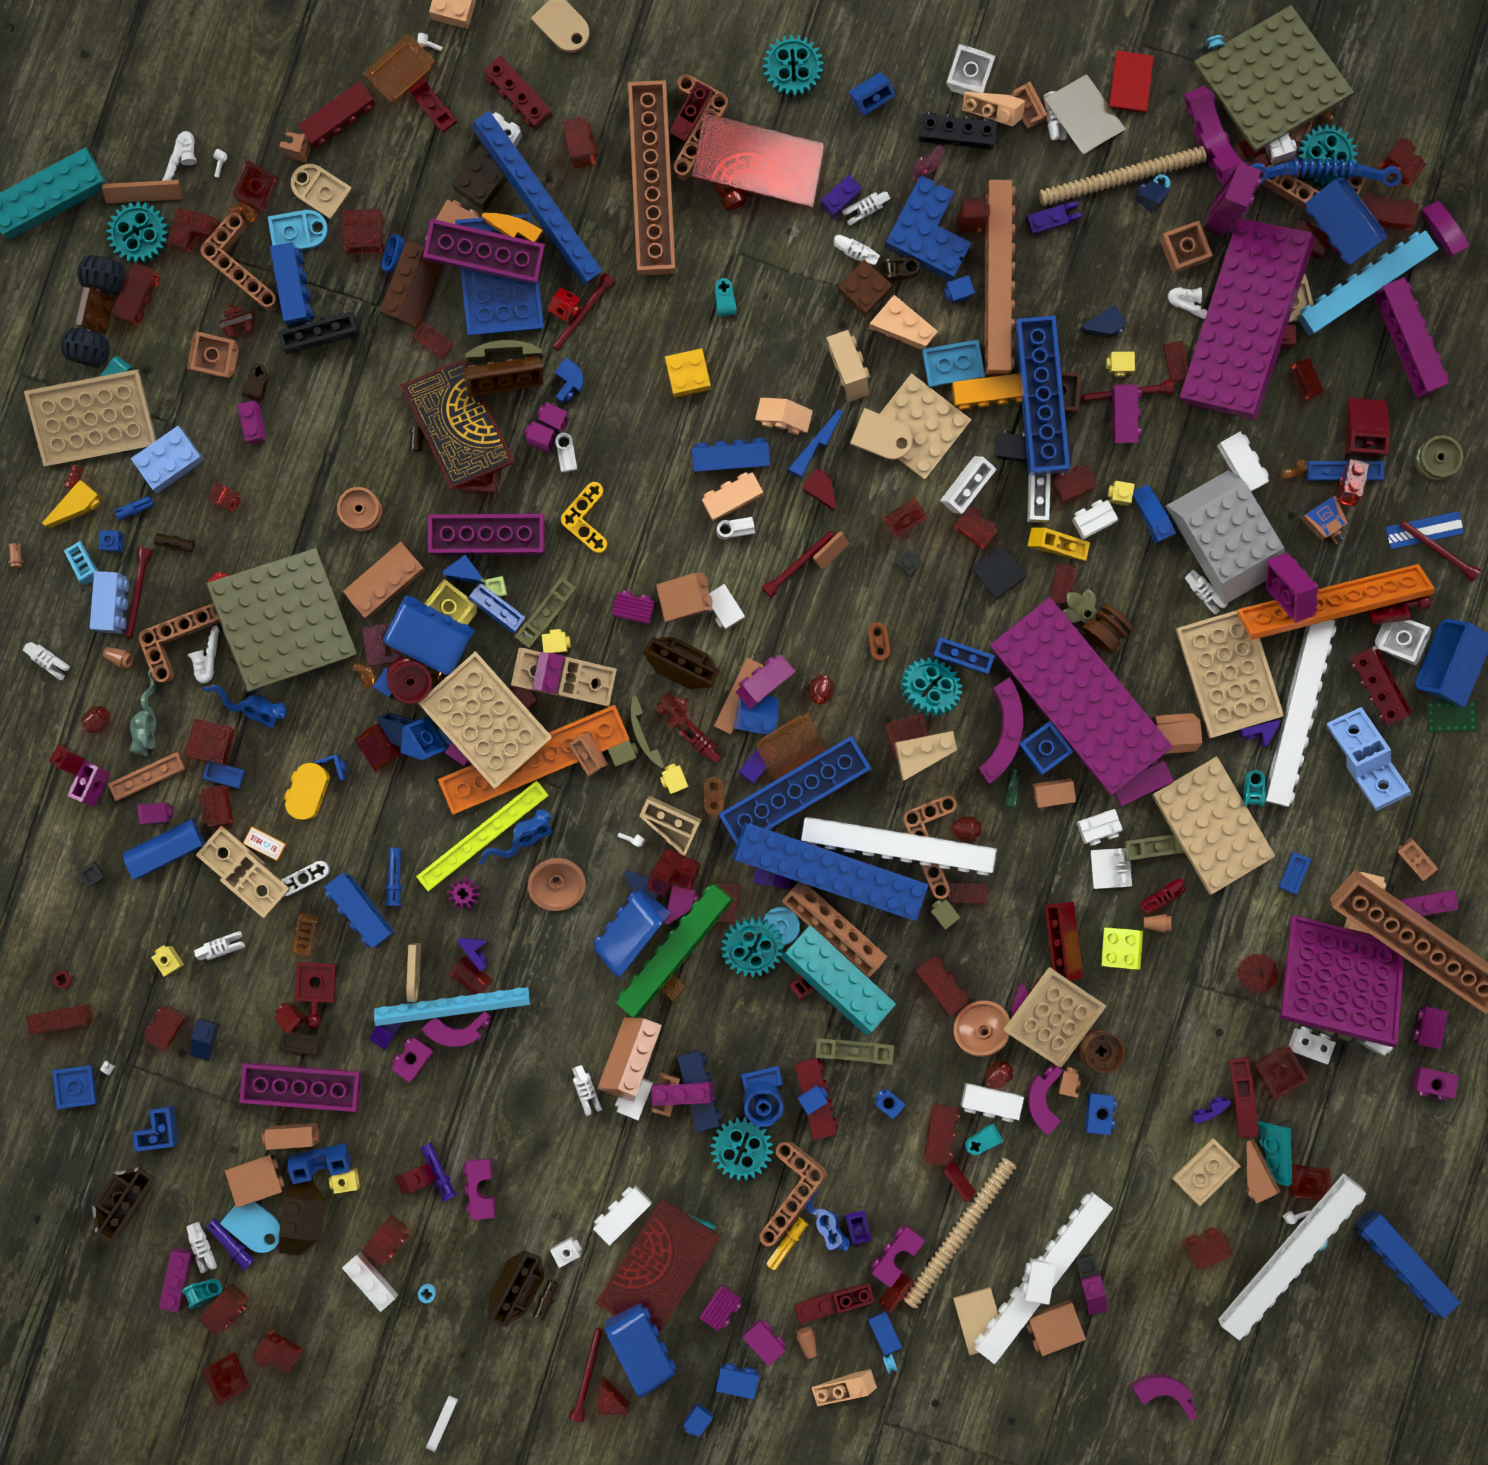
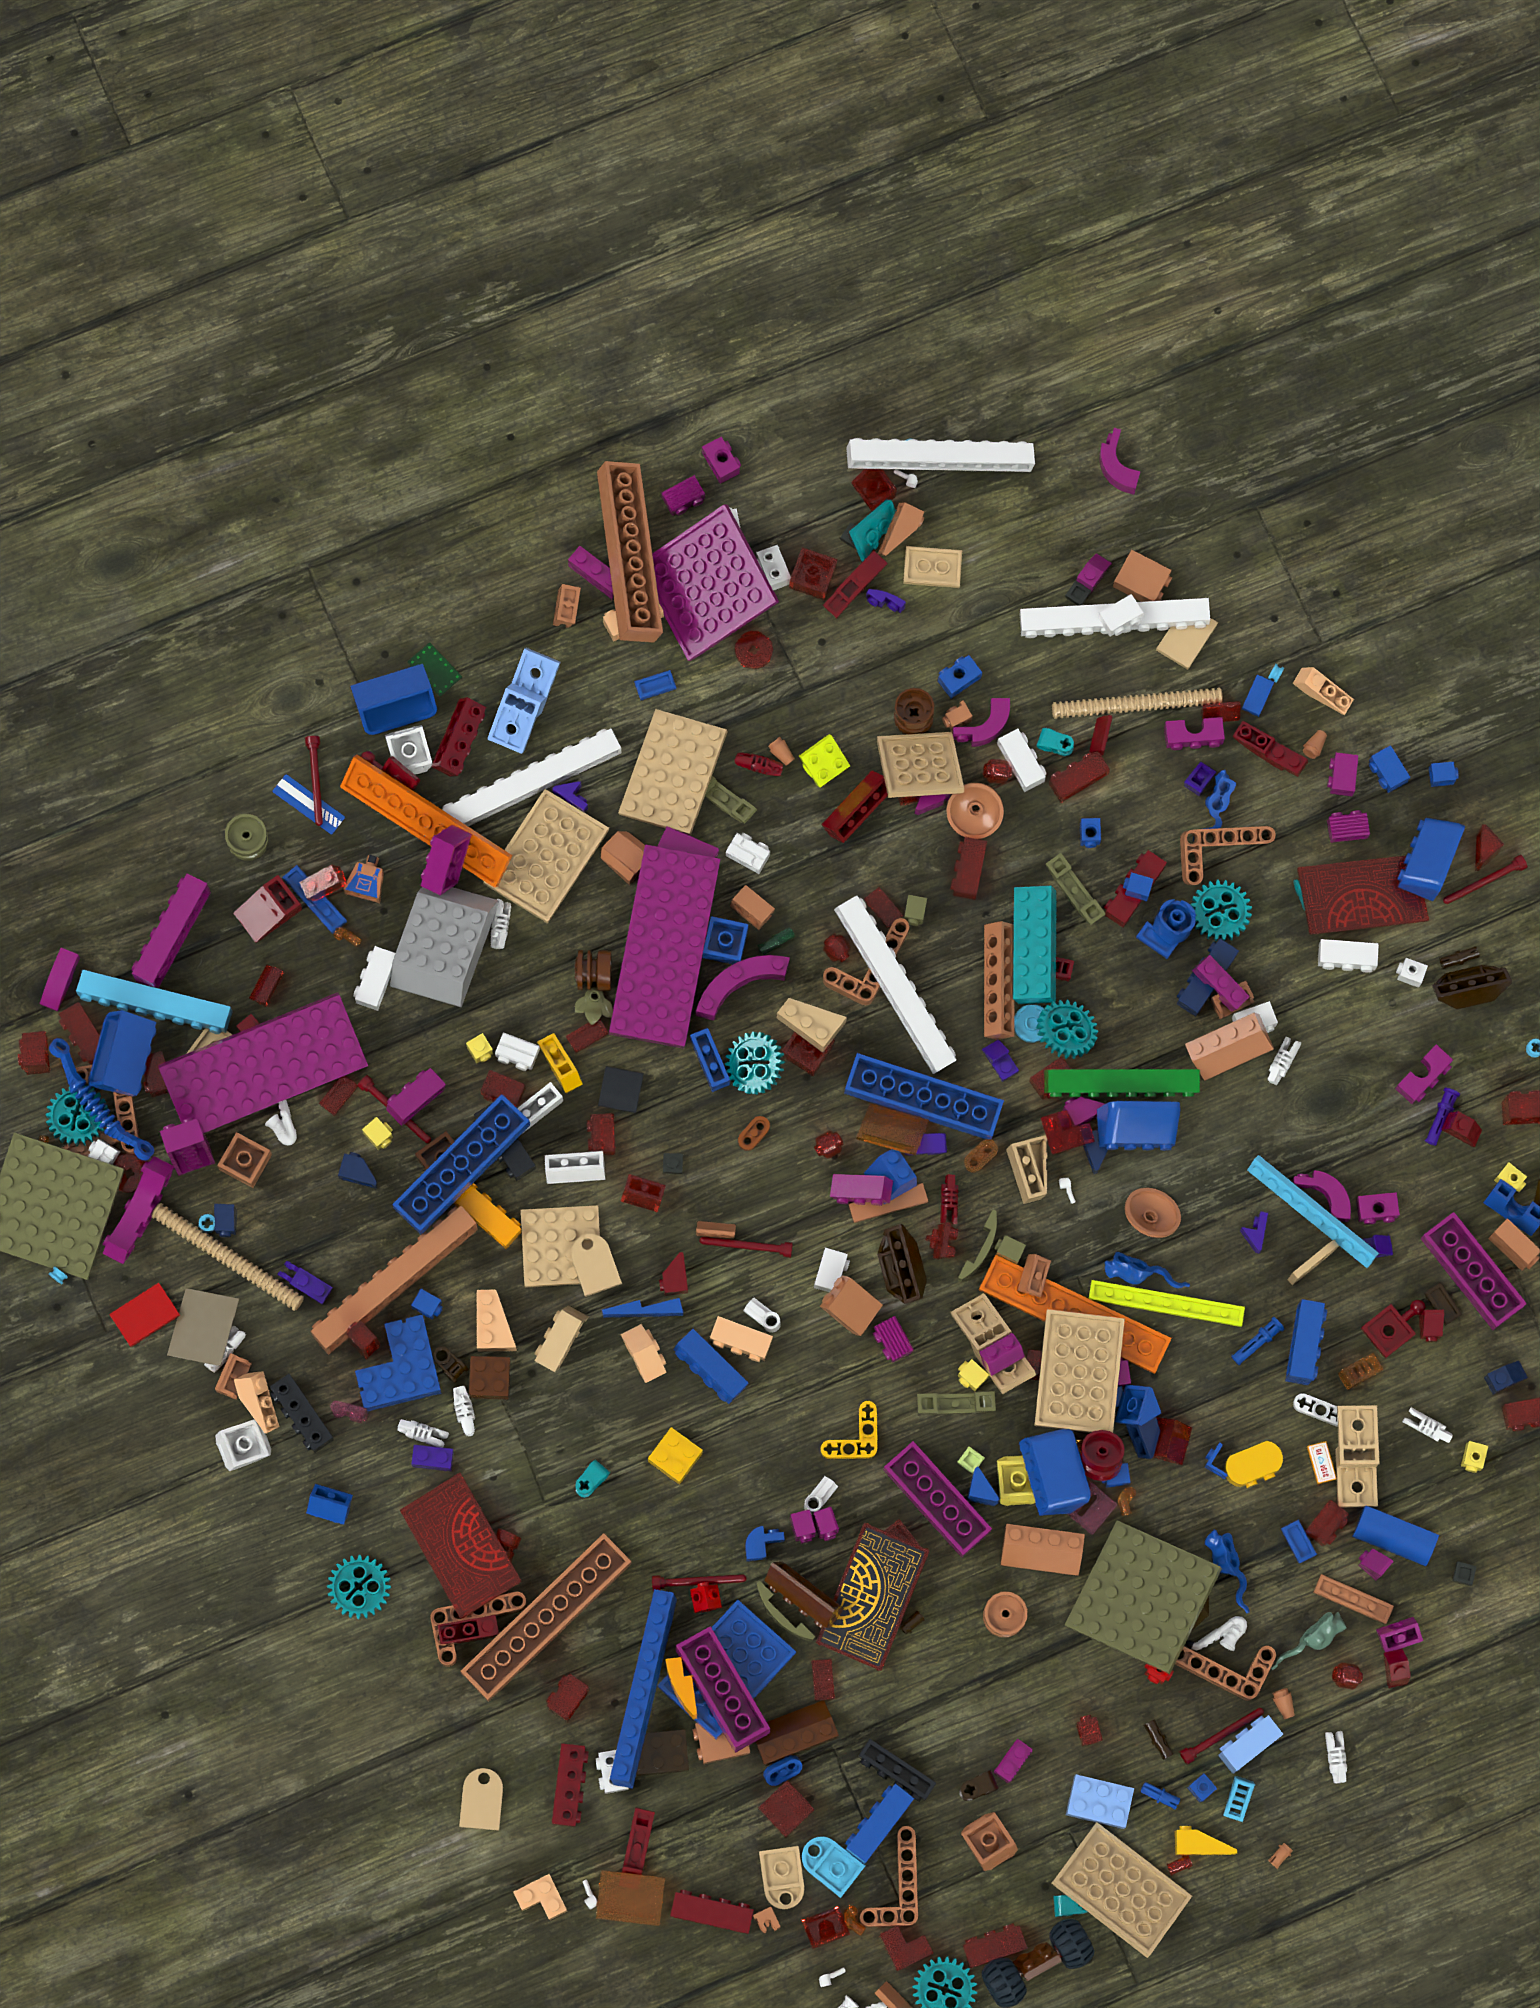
camera: 135 degrees left, 10 degrees down
clear red brick [184,719,236,767] -> none
clear red hips [218,303,254,337] -> none
magenta gear [447,877,480,910] -> none
clear red slope [449,956,493,995] -> none
plate [467,582,525,633] -> none
light yellow brick [660,763,688,794] -> none
clear orange plate [661,974,687,1001] -> none
blue brick [732,822,929,921] -> none
yellow axle [767,1217,809,1270] -> none
dark azure plate [922,340,985,388] -> none
white hinge [1091,848,1132,889] -> none
blue slope [1132,484,1176,544] -> none
clear red brick [1182,1227,1234,1270] -> none
teal piece [1243,770,1265,807] -> none
blue brick [1354,1209,1460,1319] -> none

